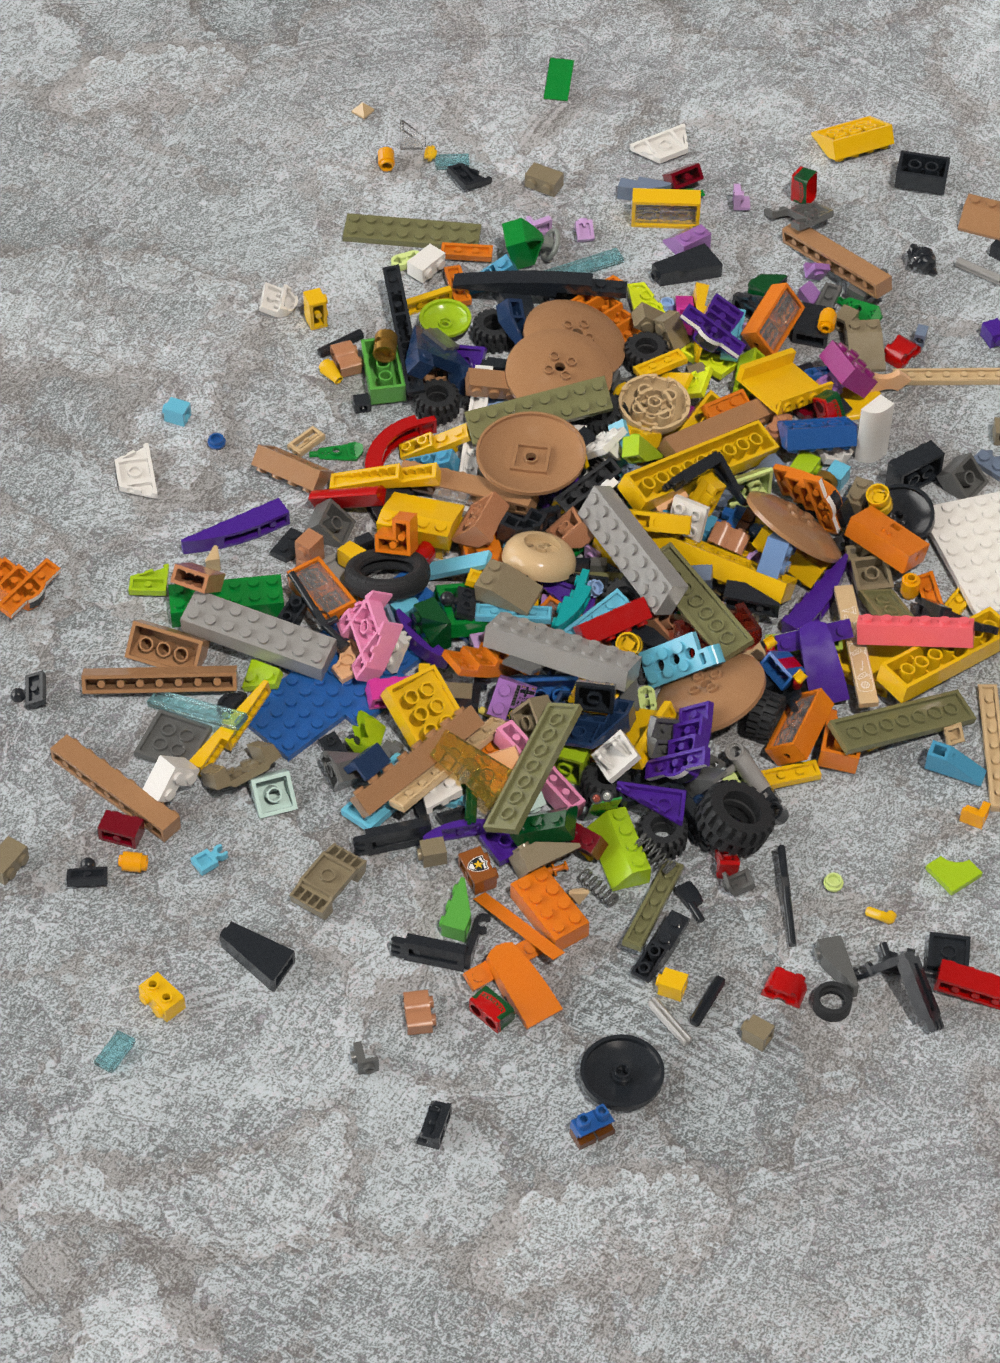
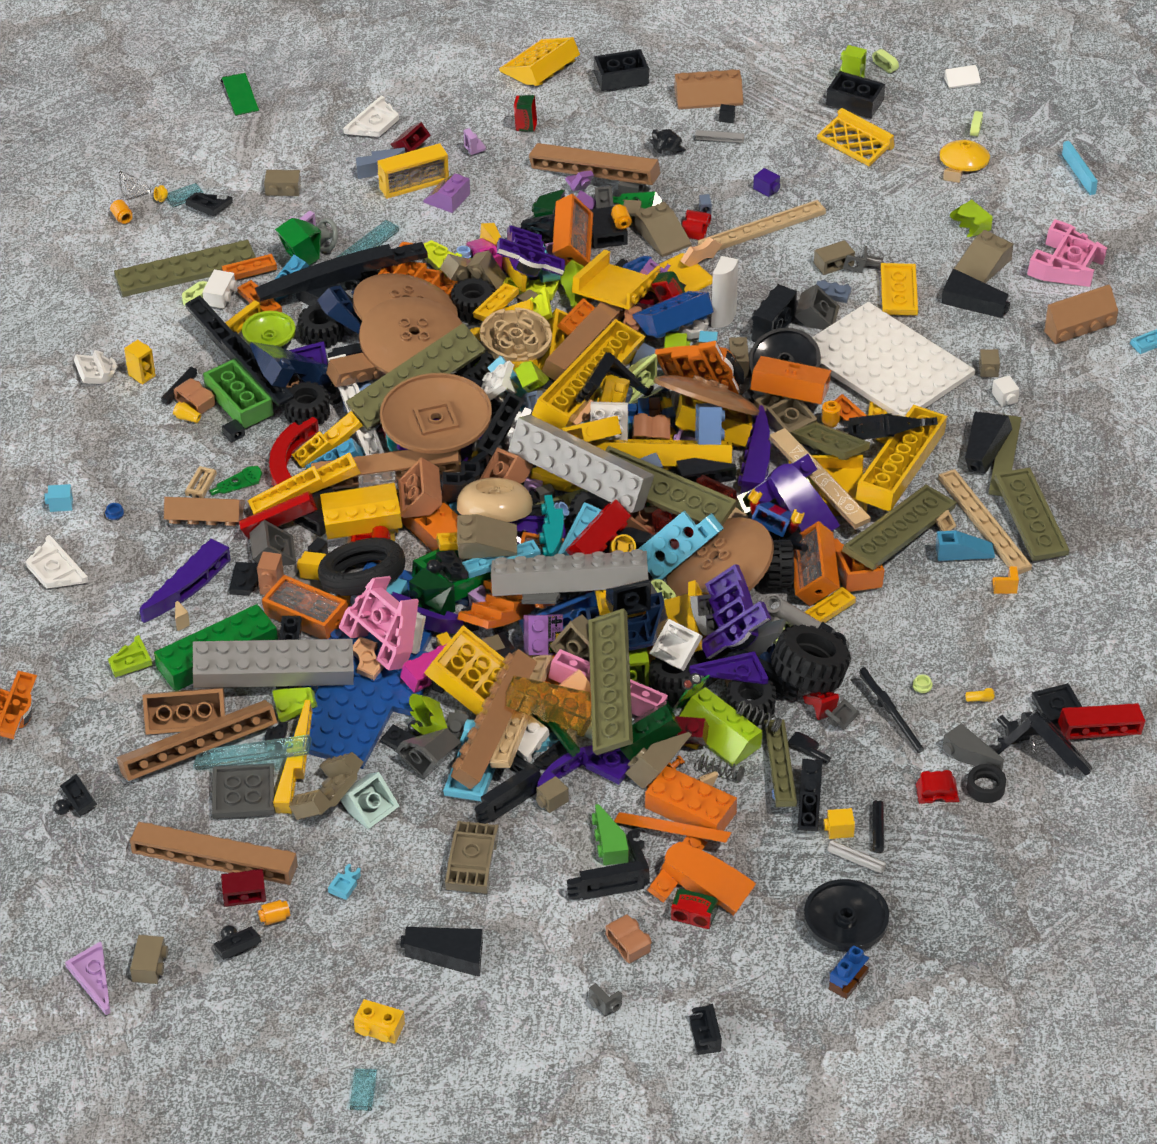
camera: 25 degrees left, 5 degrees down
white brick [143,755,200,802] -> none
nougat brick [170,562,226,593] -> none
black piece [286,571,350,653] -> none
dark blue panel [343,742,391,781] -> none
tan slope [351,102,374,119] -> none
pearl gold wheel [373,329,398,363] -> none
orange brick [375,511,418,556] -> none
dark grey piece [423,327,460,351] -> none
medium azure tile [429,550,492,581] -> none
dark orange brick [458,846,499,895] -> none
lavender bracket [574,218,595,242] -> none
black slope [650,243,723,287] -> none
dark tan brick [741,1014,775,1052] -> none
dark grey wing [764,202,834,231] -> none
magenta brick [819,340,878,398] -> none
coral brick [857,614,975,648] -> none
yellow wheel [866,483,893,515] -> none
lime tile [925,856,983,896] -> none

